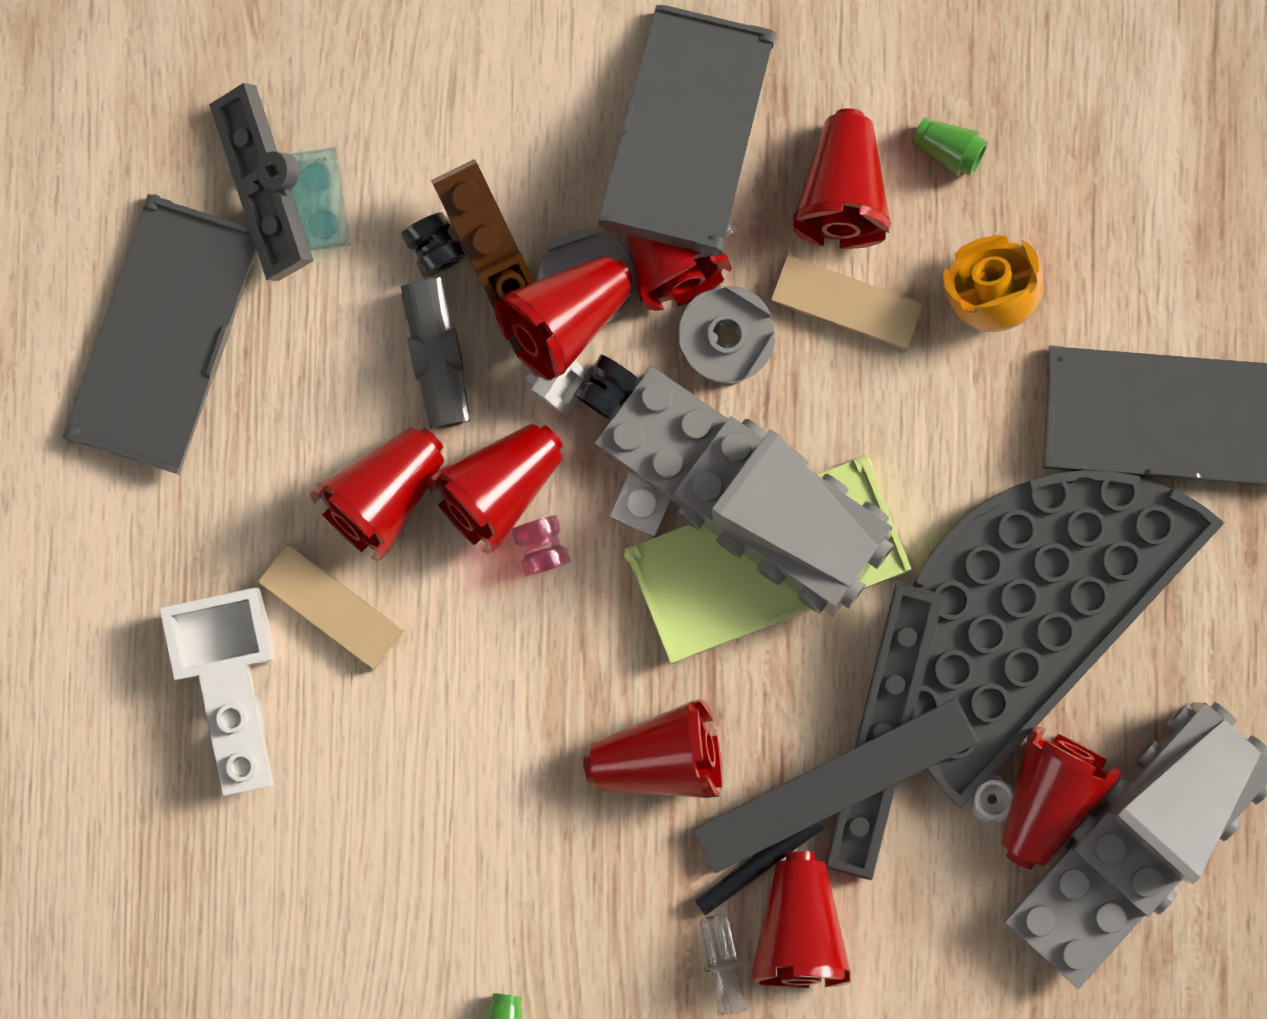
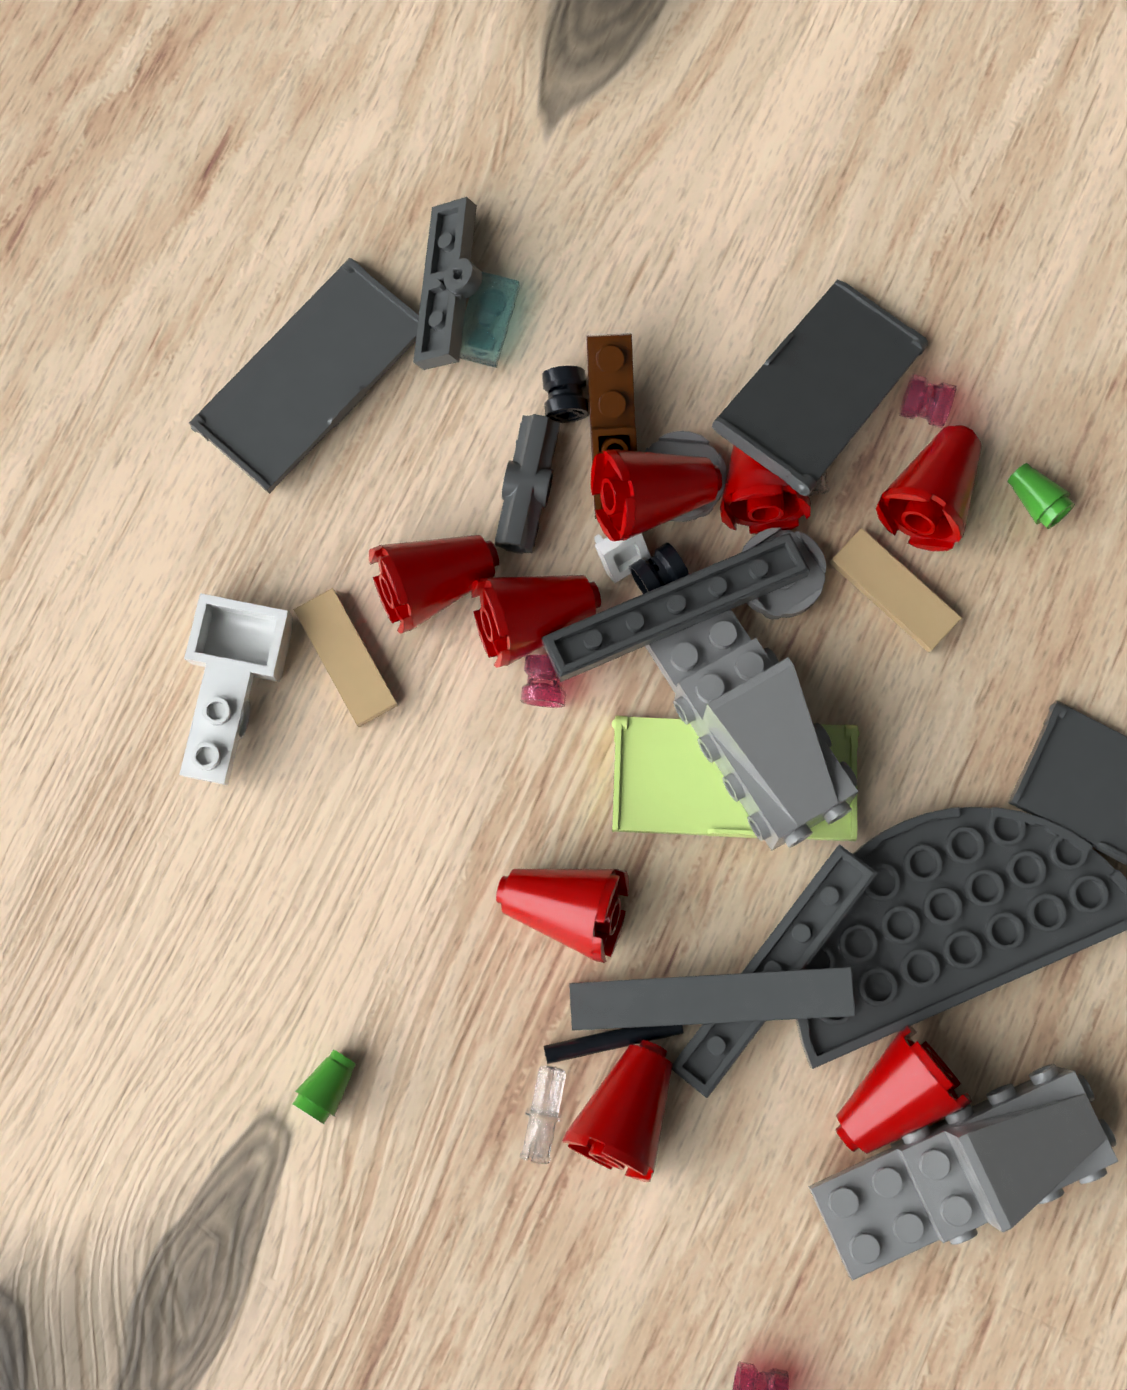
camera: 30 degrees right, 5 degrees down
white plate [610,472,670,537] -> none
light orange cylinder [943,235,1043,332] -> none
white plate [968,775,1014,822] -> none
none -> dark grey tile [541,532,810,682]
none -> clear pink wheel [899,373,956,428]

